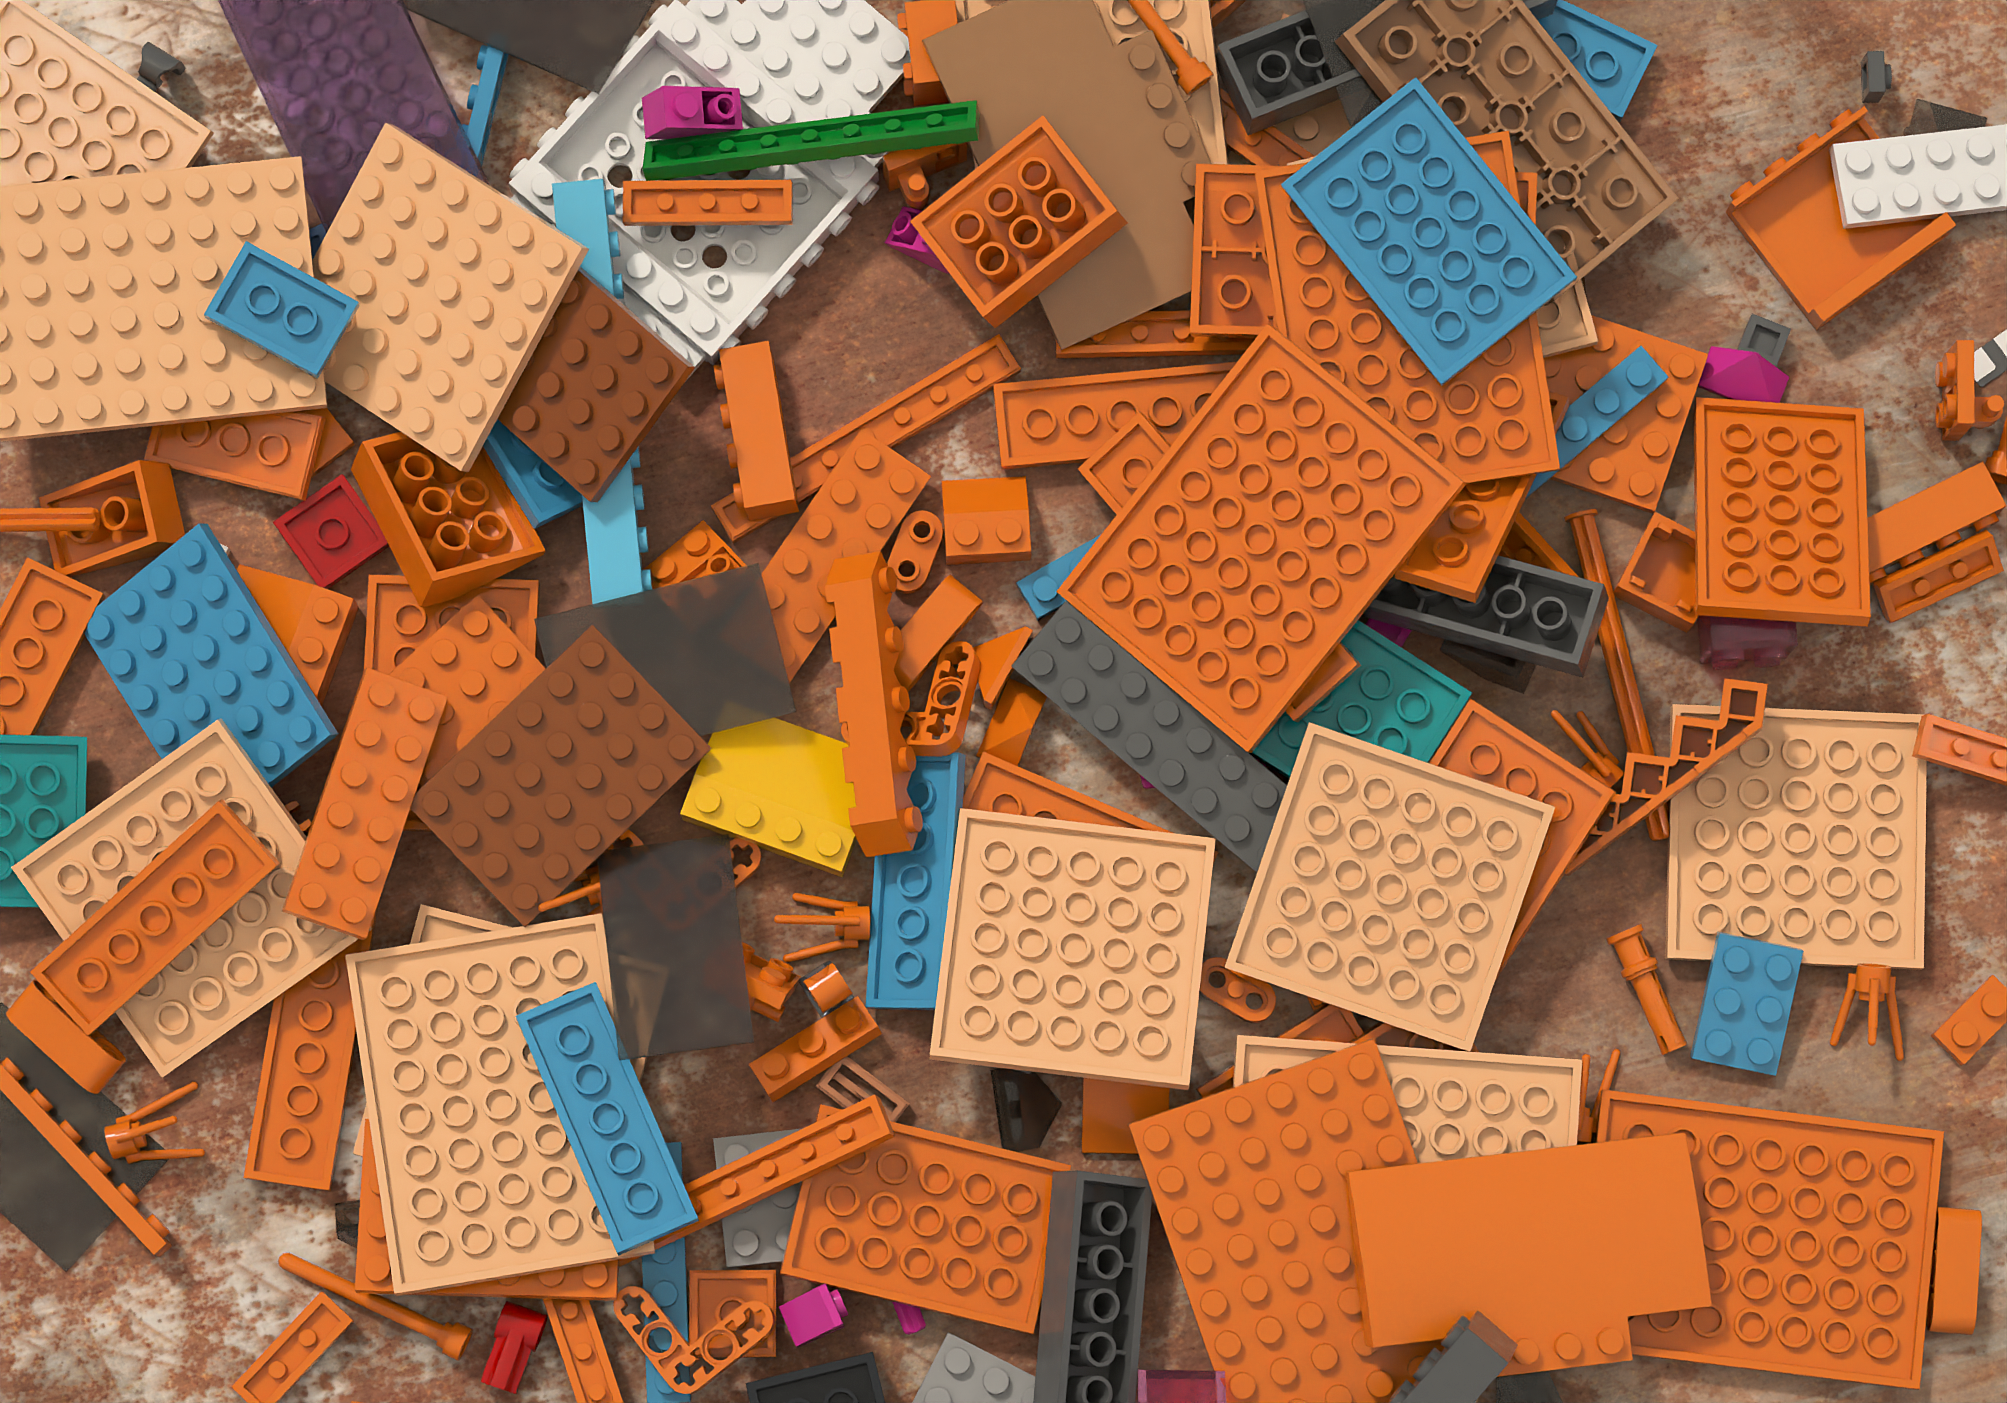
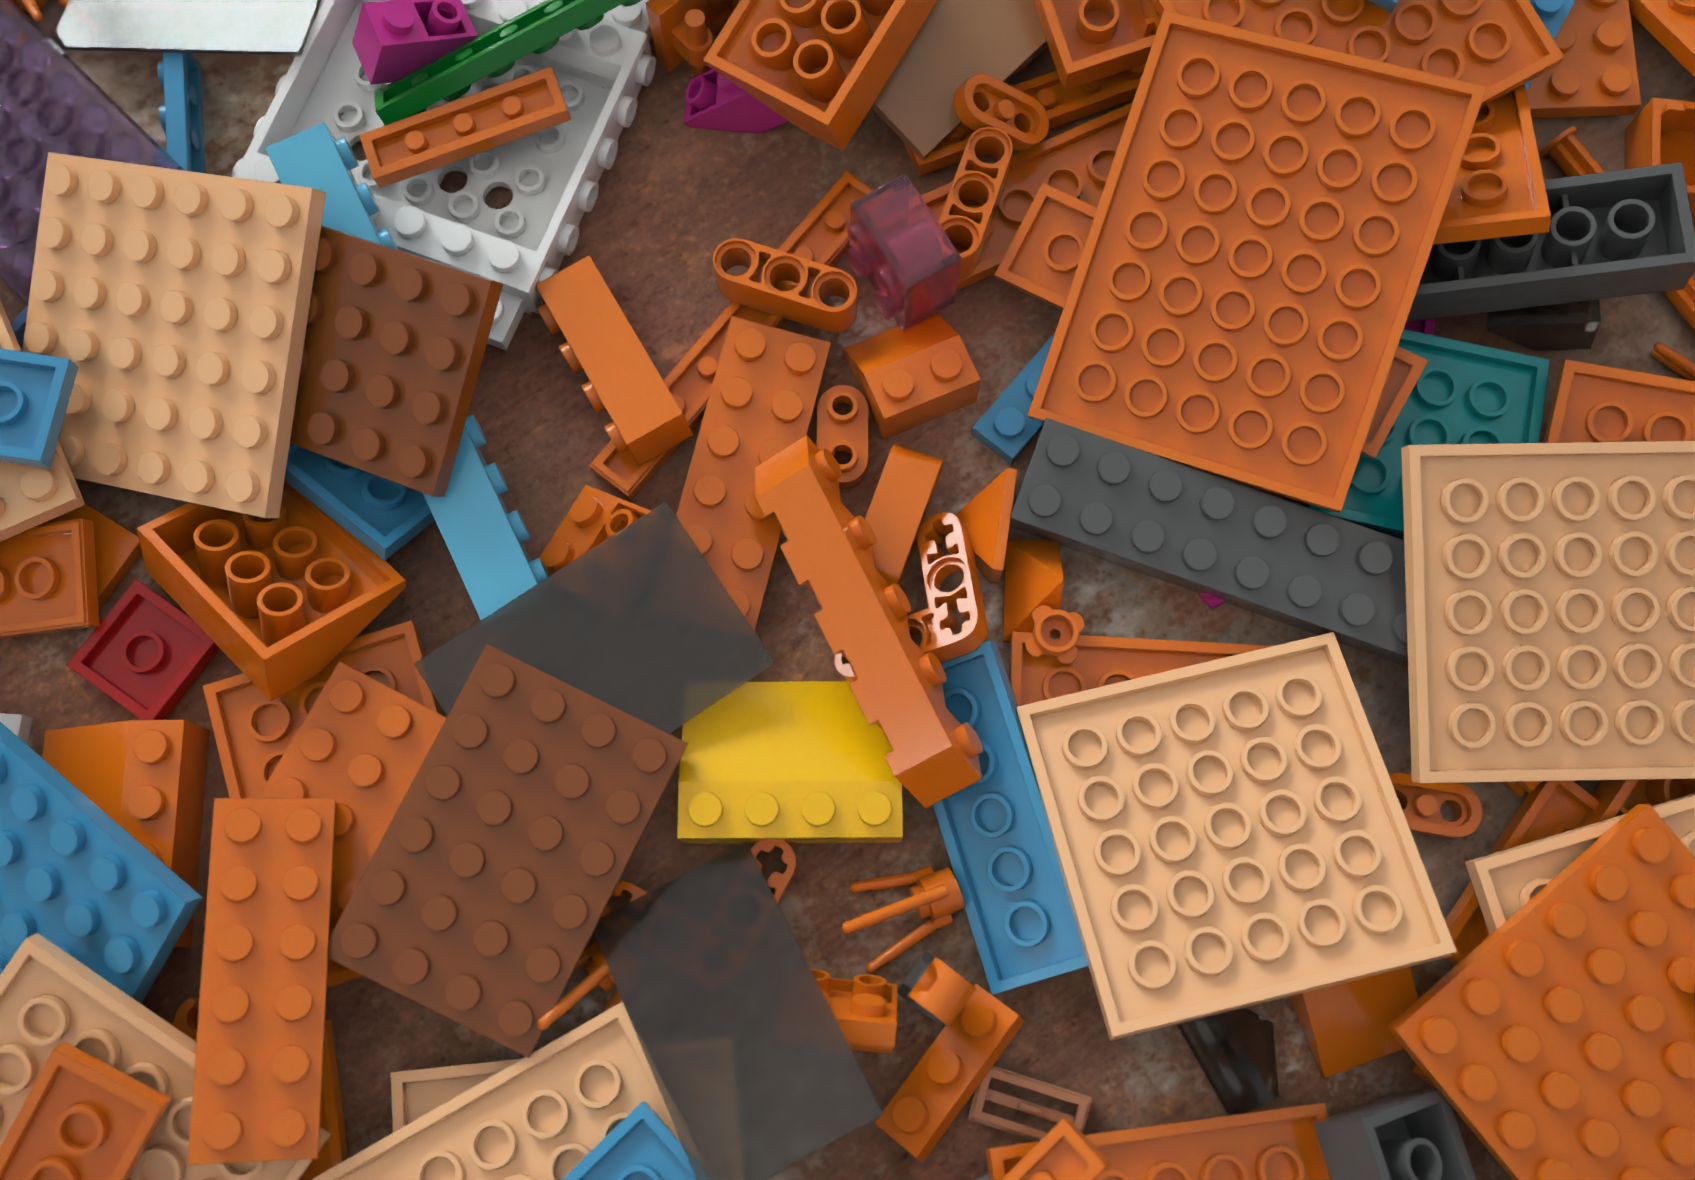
camera: 15 degrees left, 5 degrees down
none -> orange beam [712,238,858,333]
none -> clear pink brick [846,173,962,331]
none -> orange beam [932,126,1013,280]
none -> orange plate [953,73,1049,151]
none -> orange plate [1025,605,1085,664]

